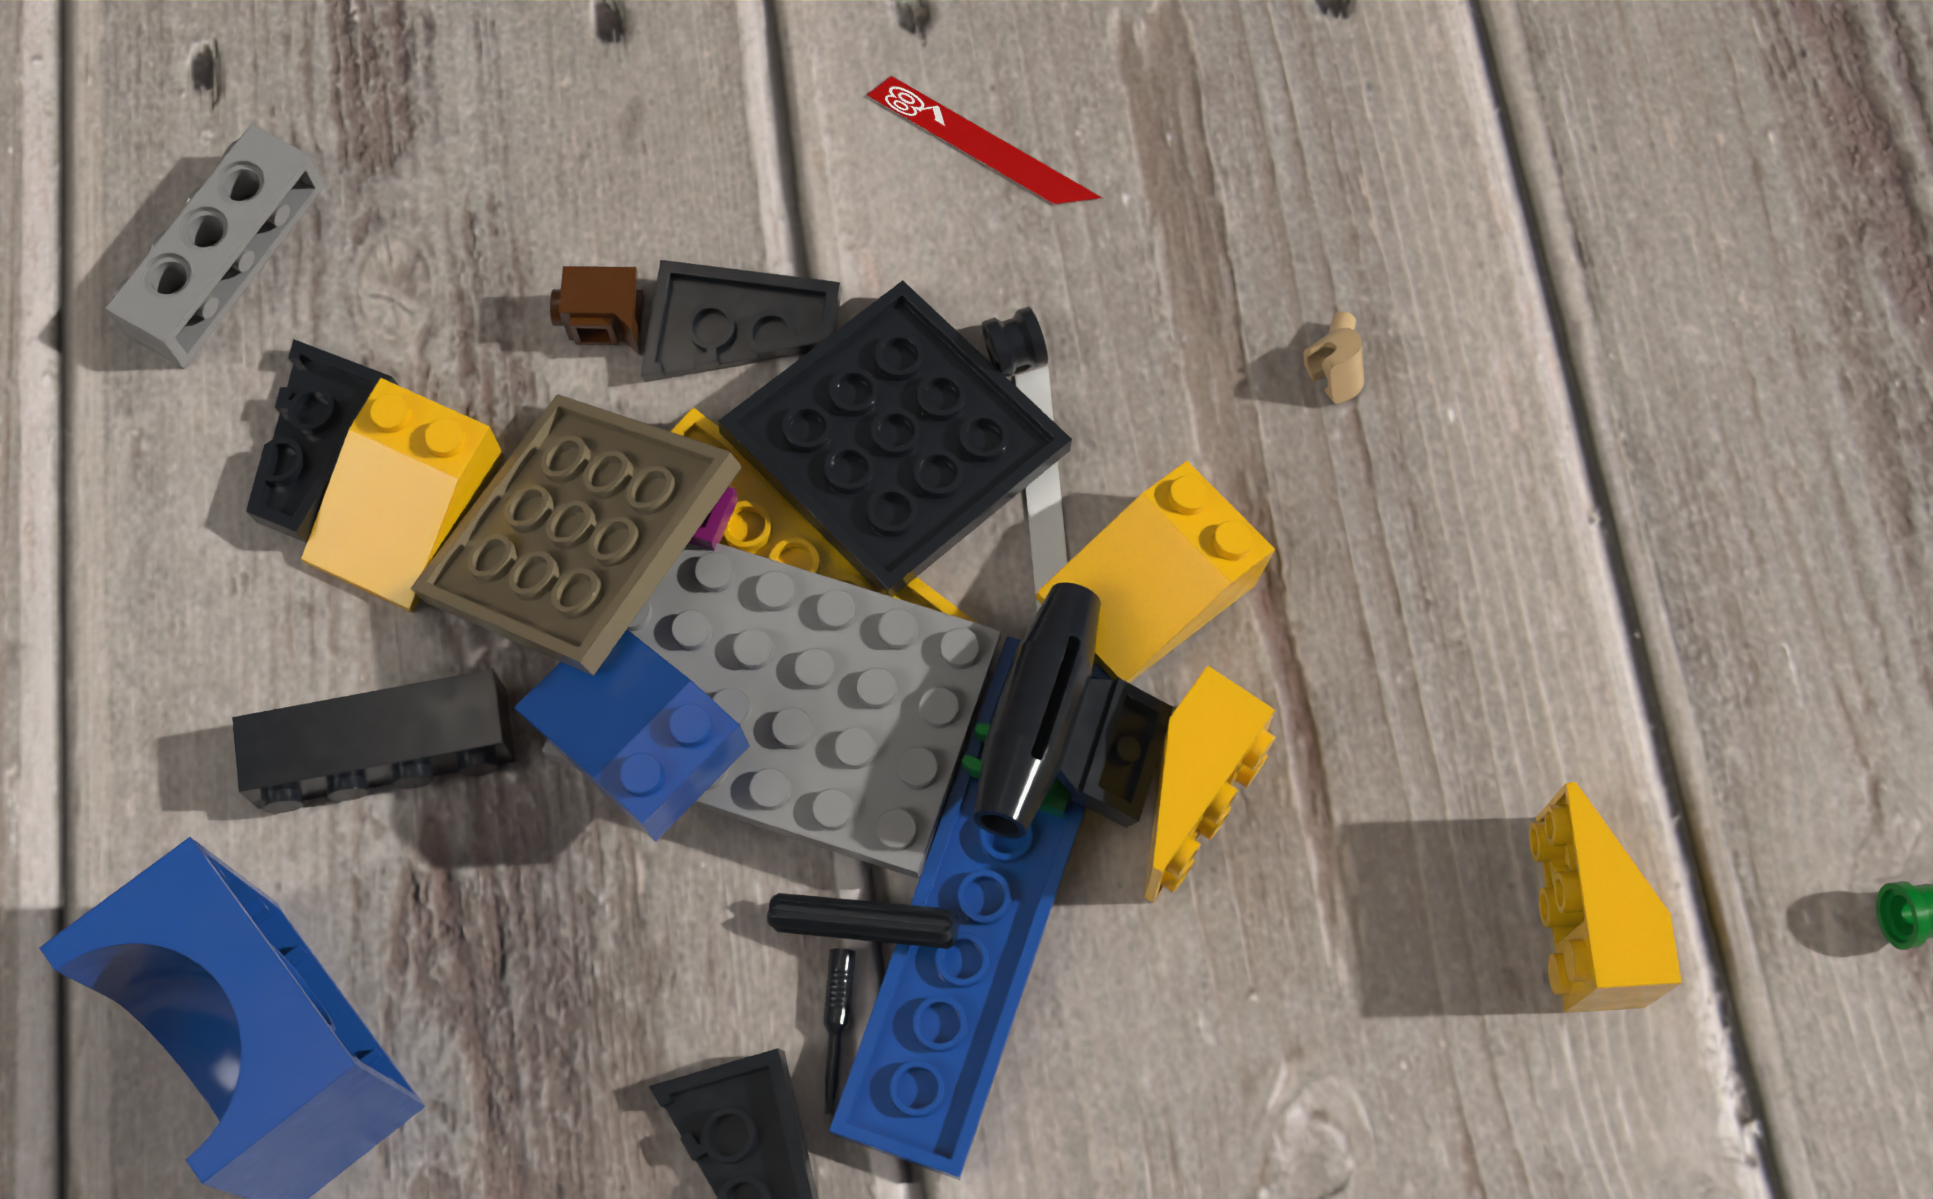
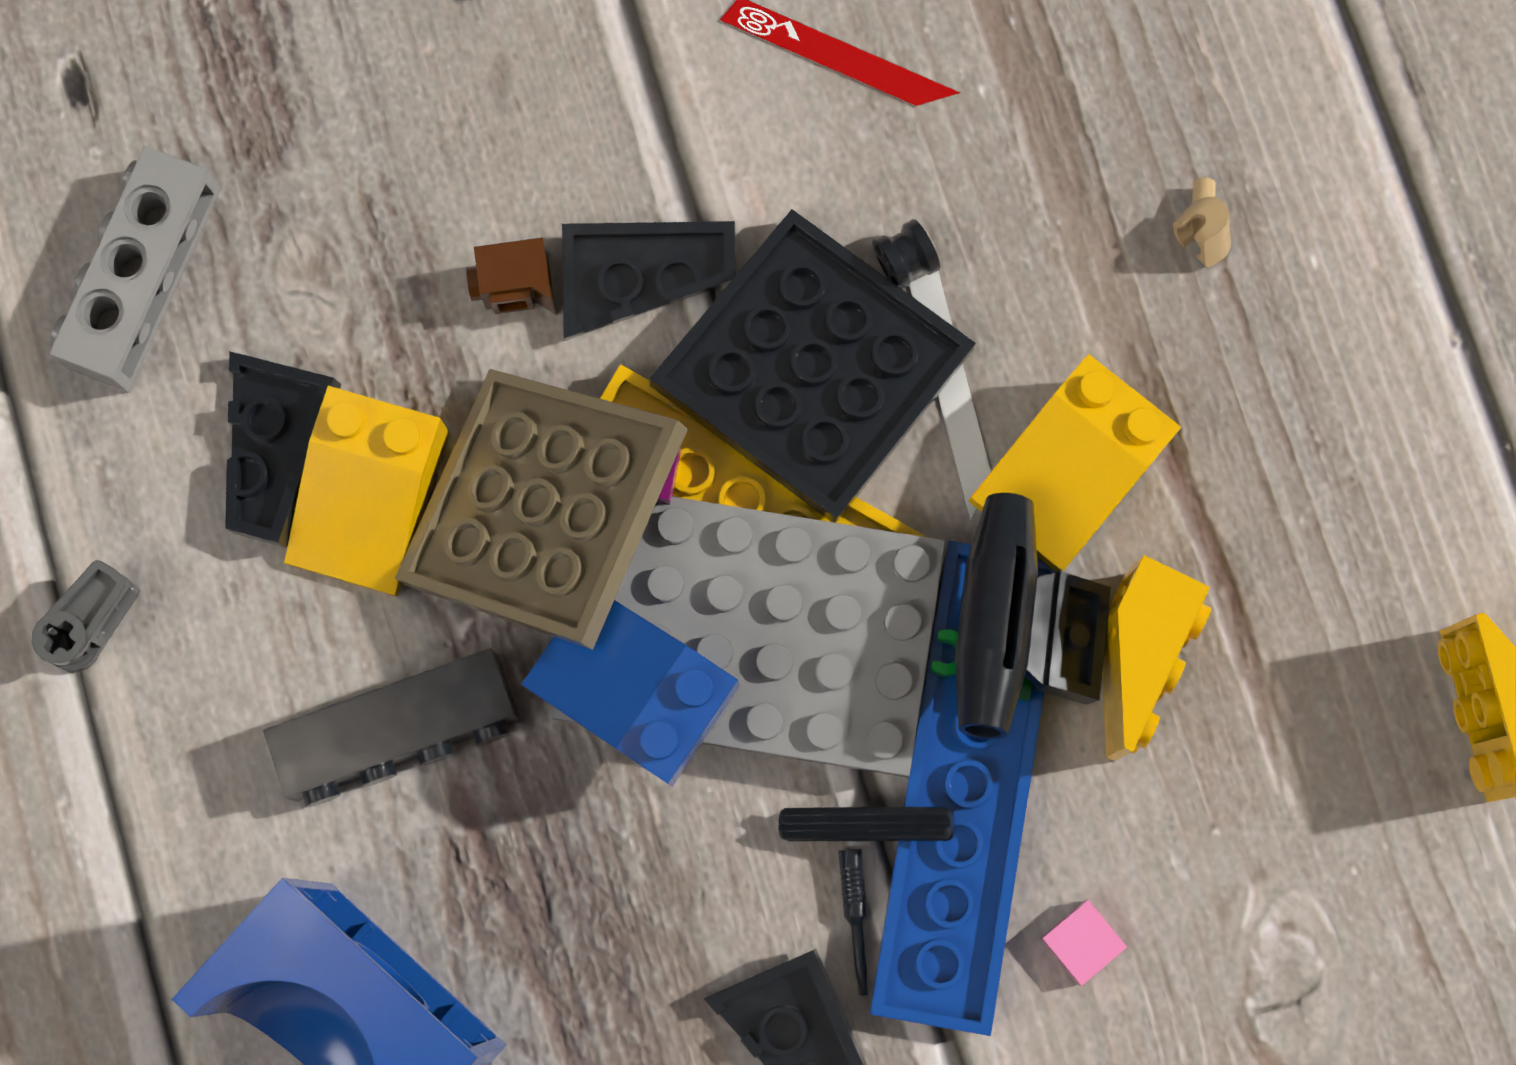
camera: 10 degrees left, 10 degrees up
none -> dark grey piece [31,560,140,672]
none -> bright pink tile [1040,900,1127,986]

